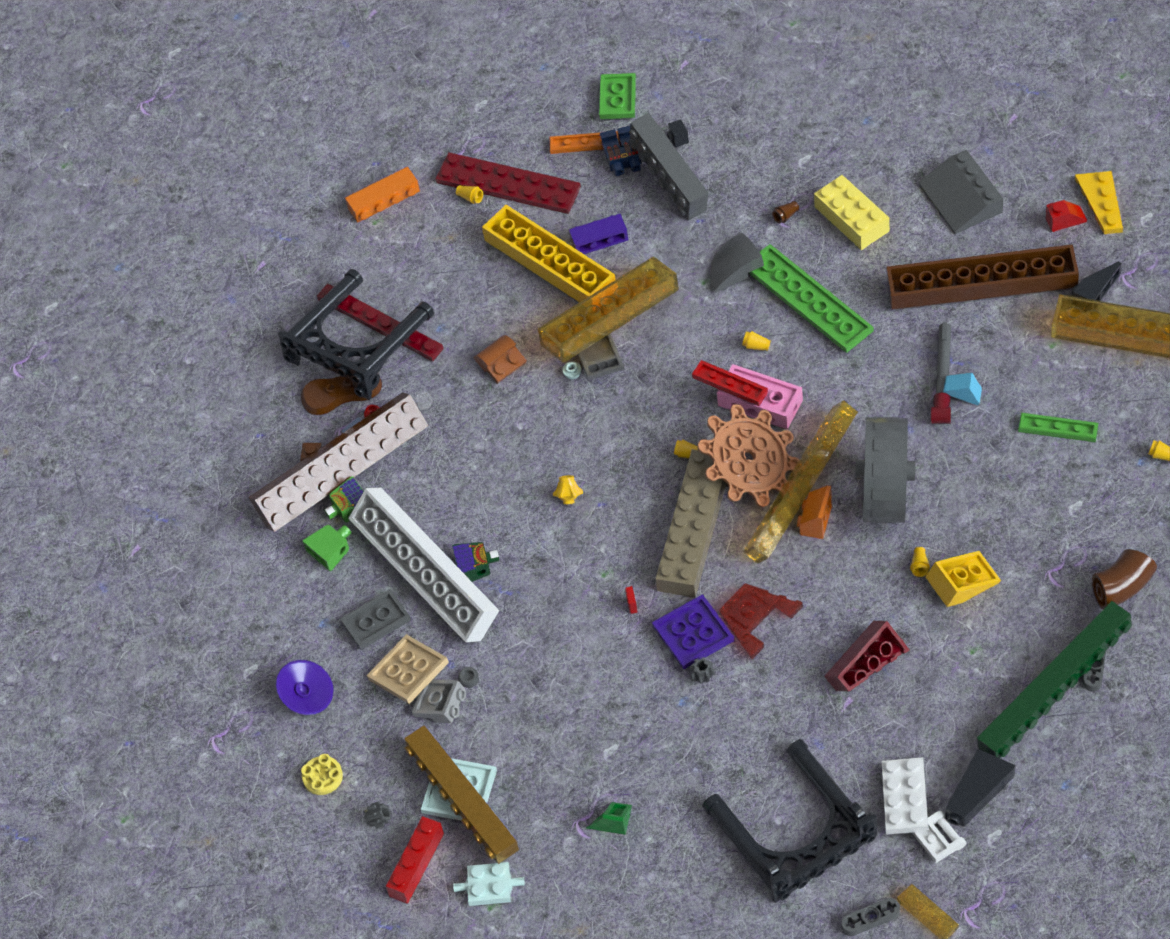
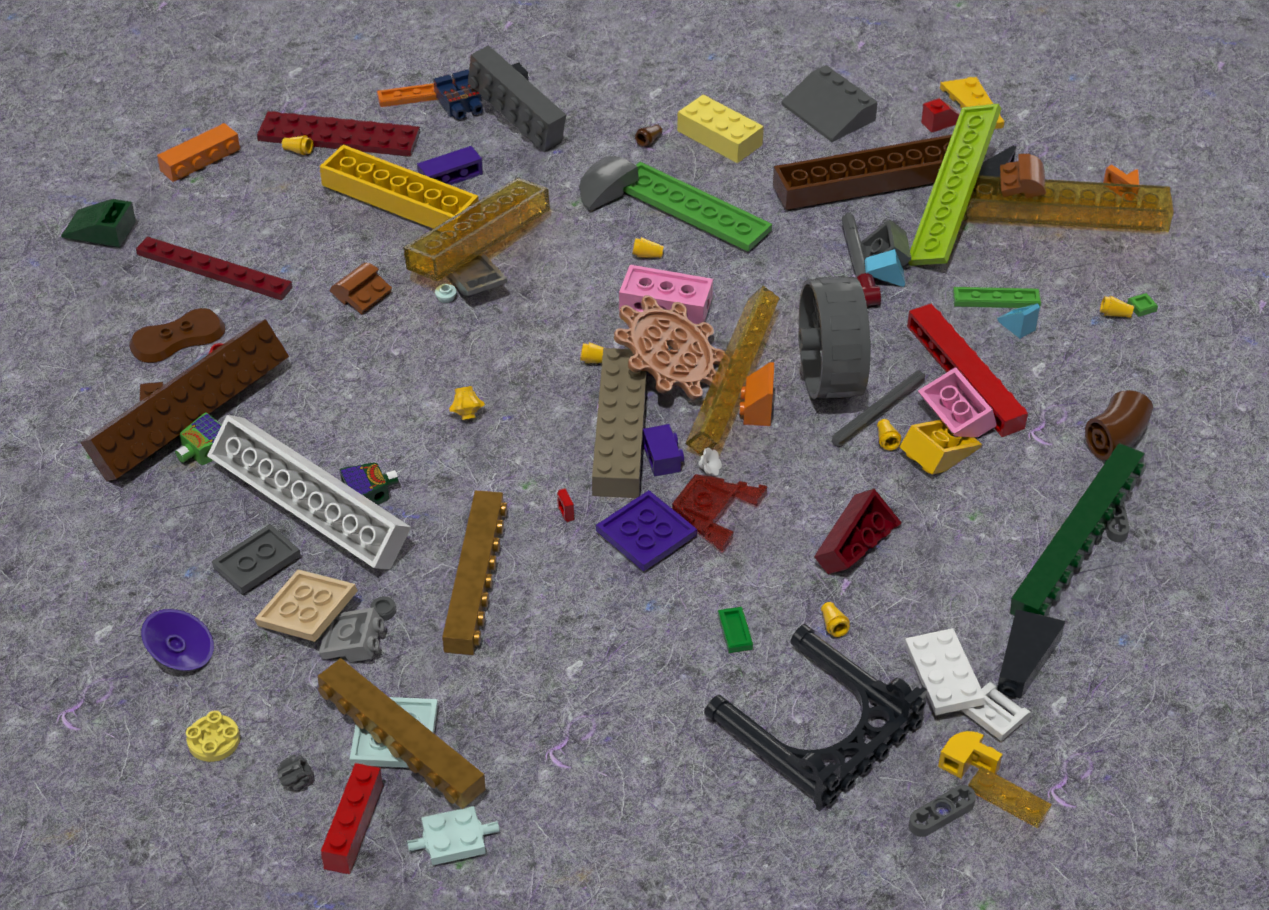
camera: 20 degrees left, 10 degrees down
black arch [278,269,434,400] -> none
bright green torso [303,525,351,572] -> none
green slope [586,802,632,835] -> none
bright green plate [599,73,636,119] -> none
dark grey gear [689,657,715,684] -> none
red plate [692,360,768,406] -> none
none -> dark green slope [61,199,136,247]
none -> pearl gold brick [442,490,507,655]
none -> dark purple brick [643,424,684,477]
none -> white plant [699,448,722,476]
none -> green tile [718,607,753,653]
none -> yellow cone [821,602,850,637]
none -> dark grey axle [831,370,925,447]
none -> dark grey slope [861,219,911,266]
none -> red brick [907,303,1028,437]
none -> lime plate [908,103,1001,266]
none -> bright pink slope [918,367,997,437]
none -> yellow brick [938,731,1003,779]
none -> medium azure slope [997,304,1040,339]
none -> dark orange brick [1000,154,1046,198]

